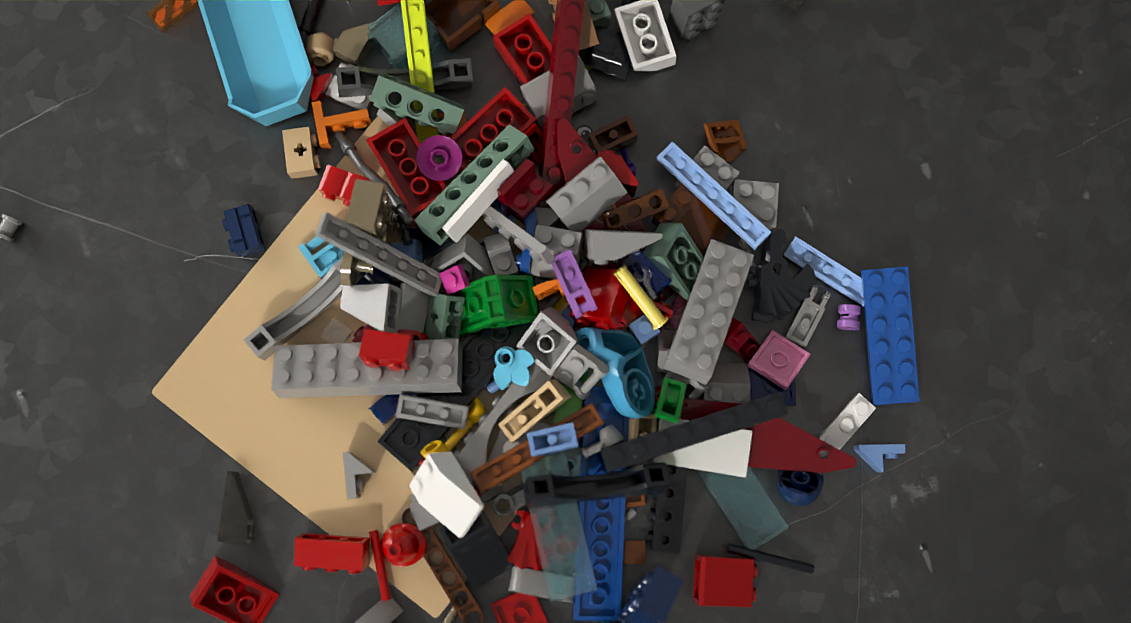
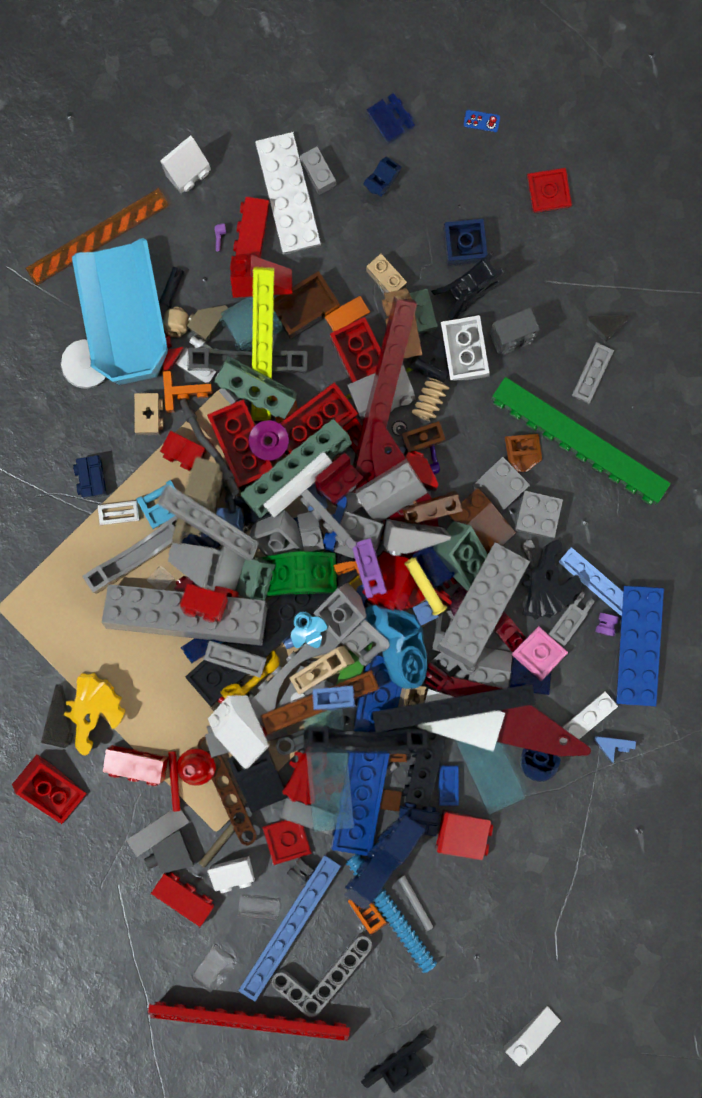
camera: 15 degrees right, 5 degrees up
light grey slope [343,452,376,499] -> none
dark pink plate [439,264,470,295] -> none
light grey bar [581,425,624,459] -> none
clear hand [634,268,657,300] -> none
green slope [654,377,687,423] -> none
light blue plate [657,142,771,250] -> none
black bar [726,543,814,574] -> none
none -> white wheel [61,339,106,389]
none -> yellow animal [64,673,126,756]
none -> white tile [98,501,140,525]
none -> dark blue brick [398,802,440,837]
none -> tan piece [412,378,449,422]
none -> blue plate [438,766,459,806]
none -> green brick [491,377,671,505]
none -> light grey tile [572,342,614,404]

